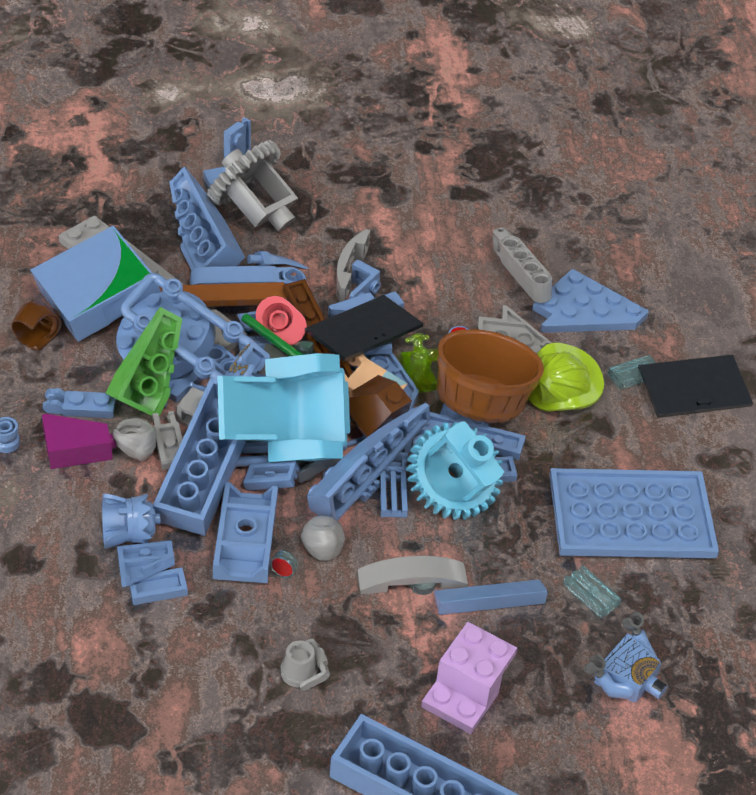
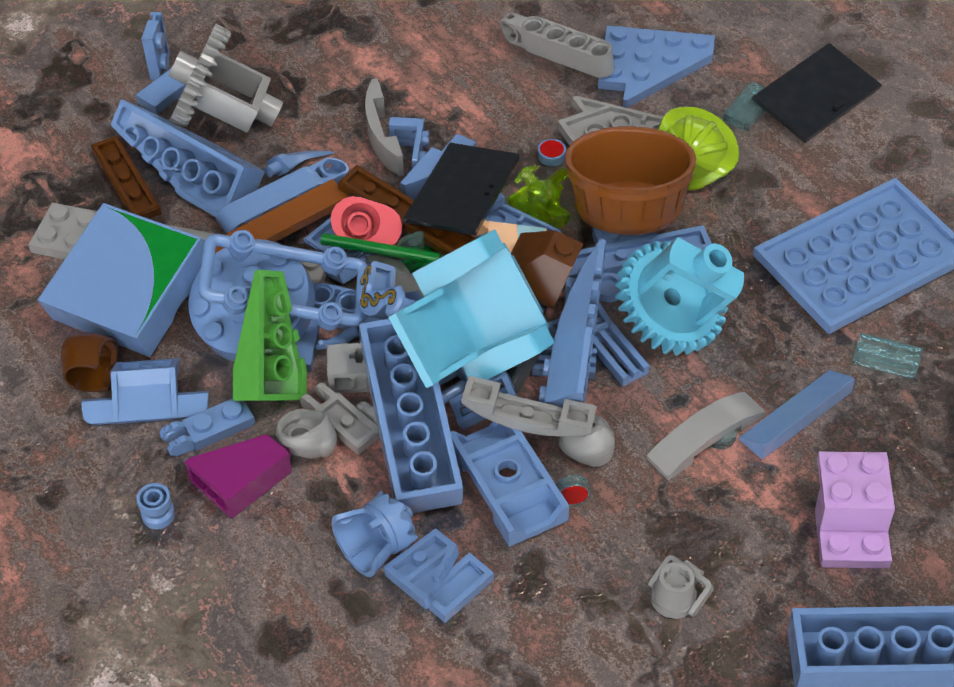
camera: 25 degrees left, 5 degrees up
none -> medium blue plate [81,358,209,425]
none -> reddish brown tile [91,135,162,219]
none -> light grey slope [461,376,597,436]

